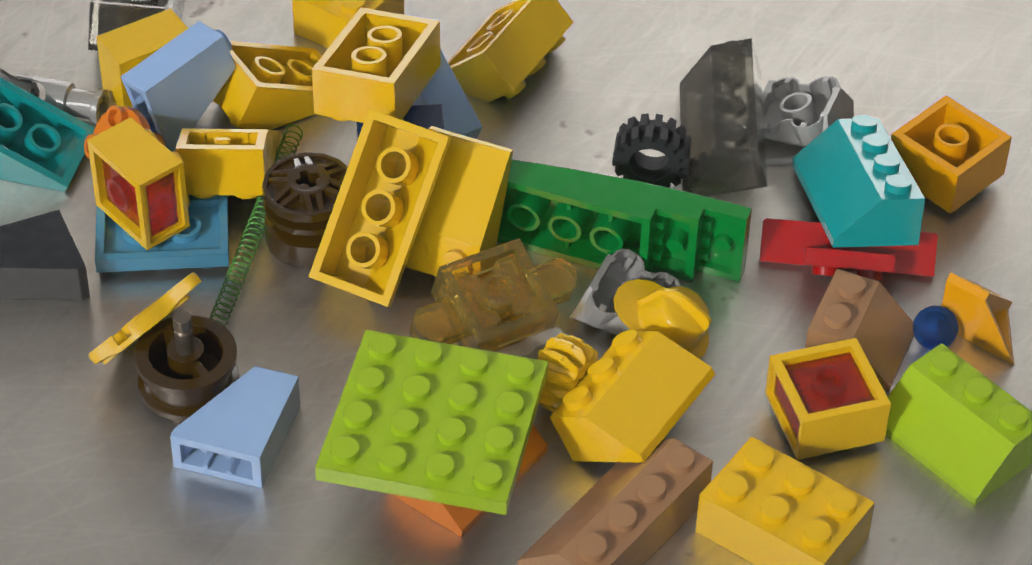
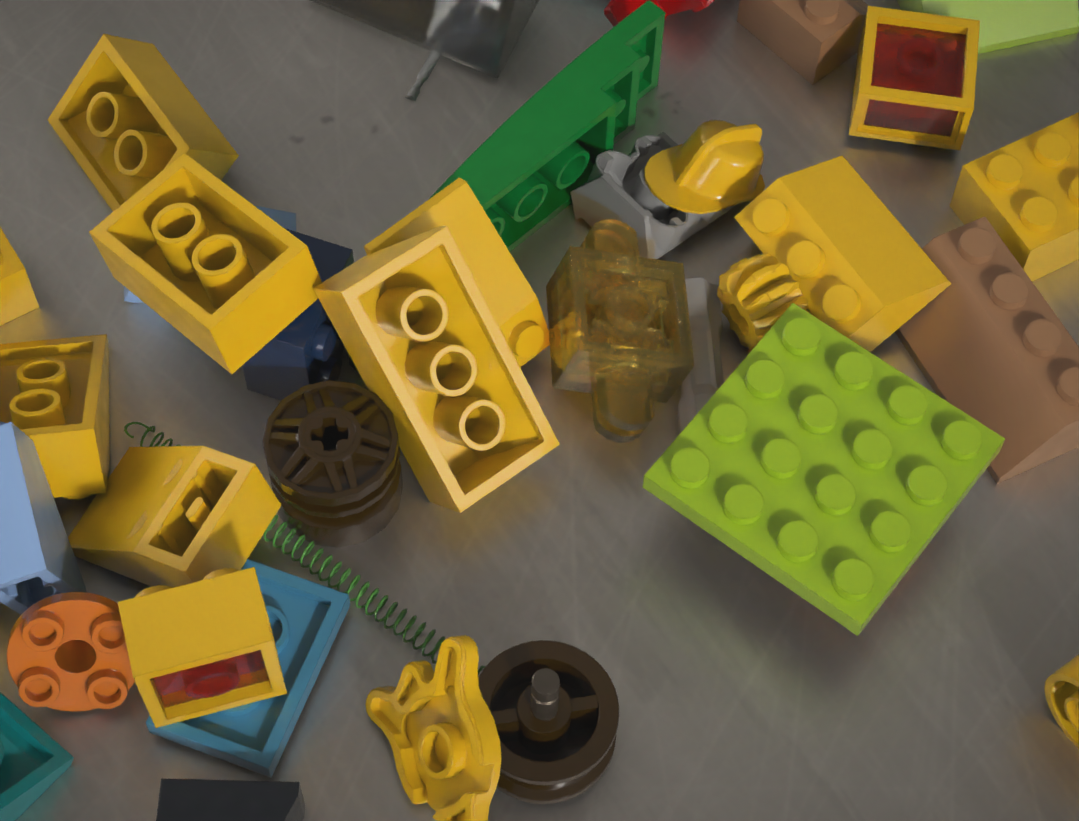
camera: 65 degrees left, 15 degrees up
light blue slope [170,366,300,488] -> none
black tyre [612,113,692,188] -> none

